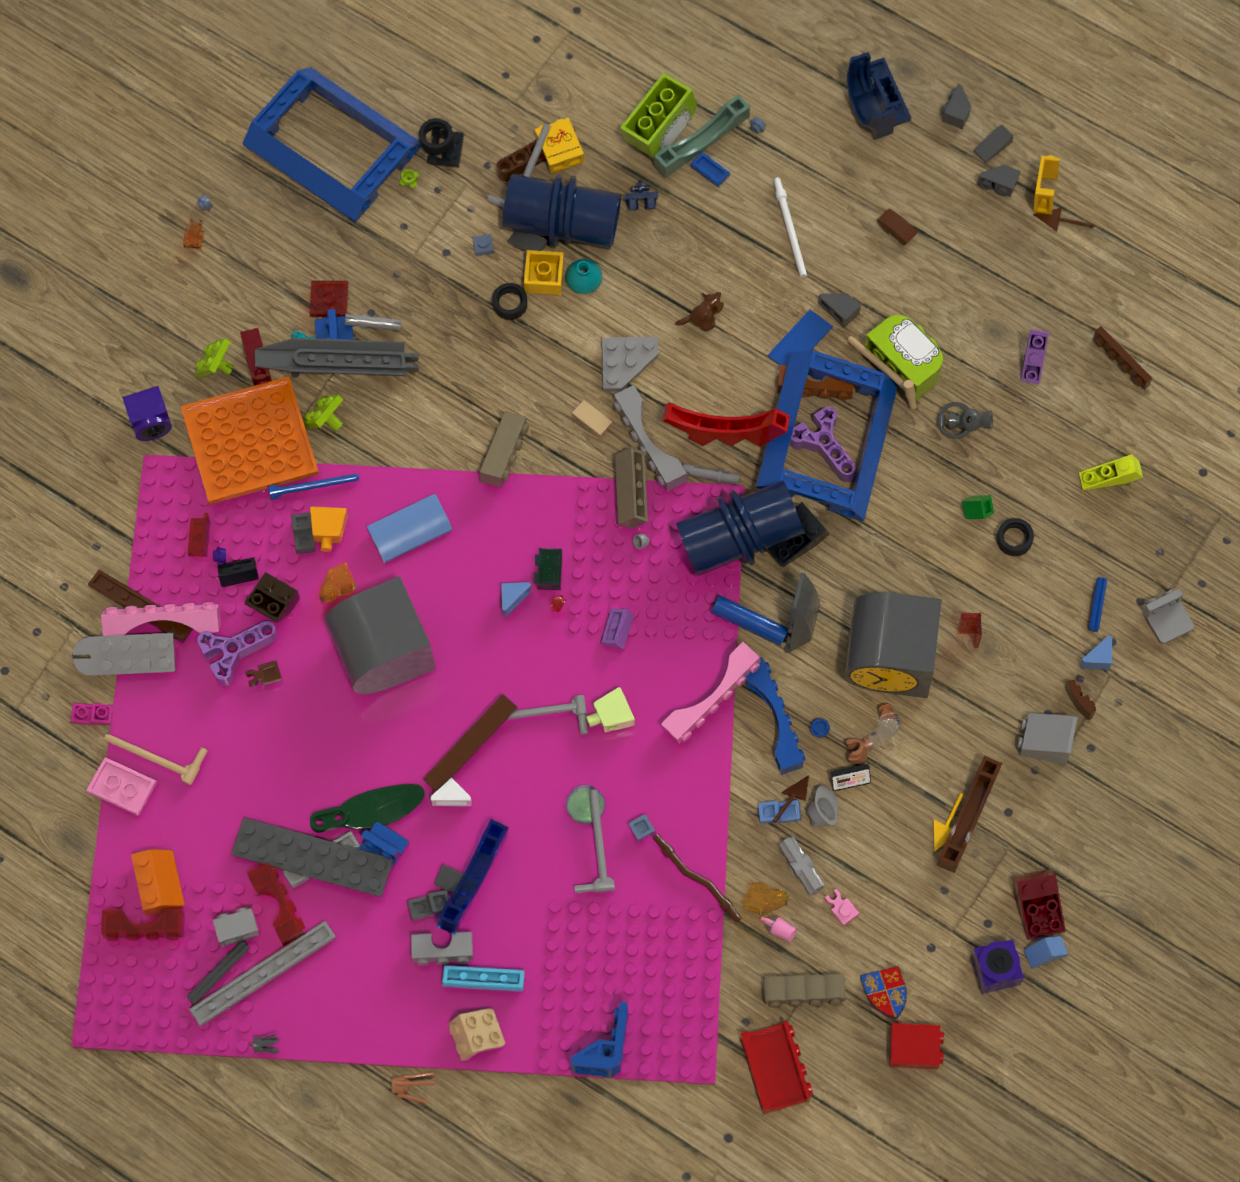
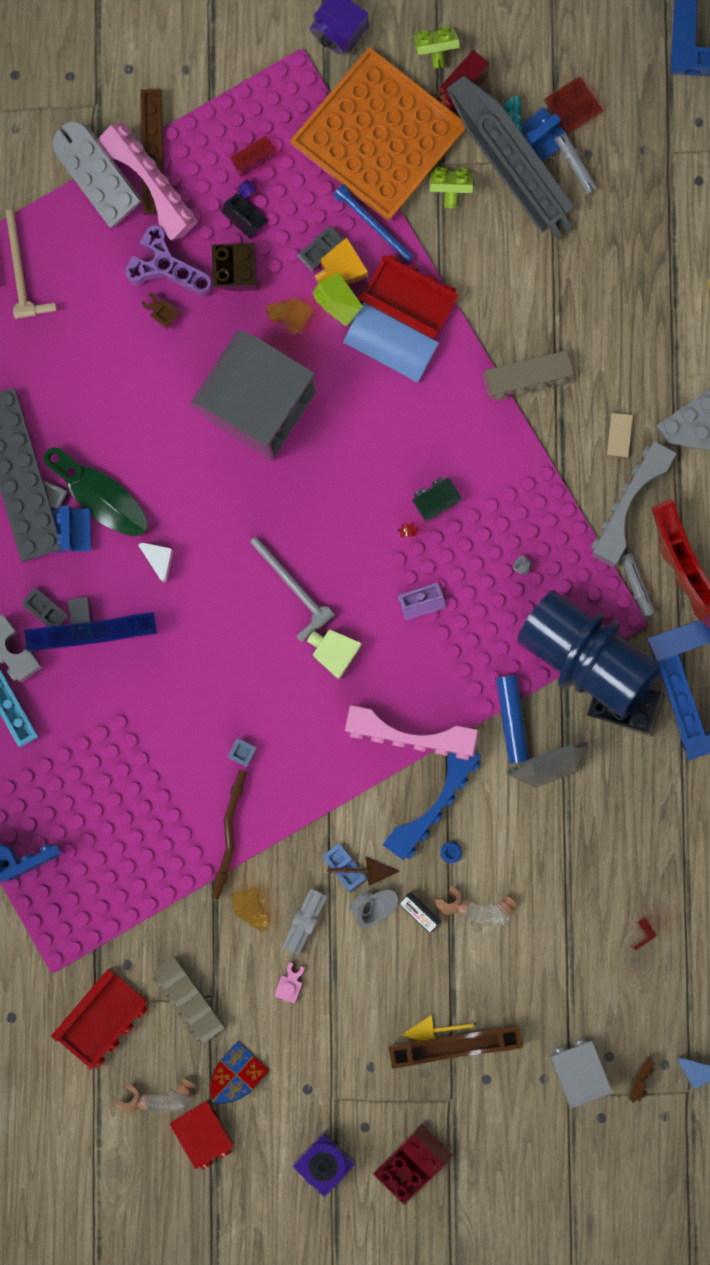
camera: 65 degrees right, 15 degrees up
dark pink slope [70,703,112,725] -> none
reddish brown tile [423,694,517,791] -> none
black tyre [492,283,528,320] -> none
medium blue slope [501,582,532,618] -> none
clear light blue tile [566,785,605,824] -> none
light grey bar [574,790,615,894] -> none
dark tan brick [615,447,648,529] -> none
bright pink piece [760,915,797,942] -> none
dark grey brick [845,592,942,698] -> none
medium blue slope [1024,936,1069,969] -> none
none -> clear piece [114,1078,195,1113]
none -> lime slope [312,272,363,327]
none -> red panel [359,254,459,340]

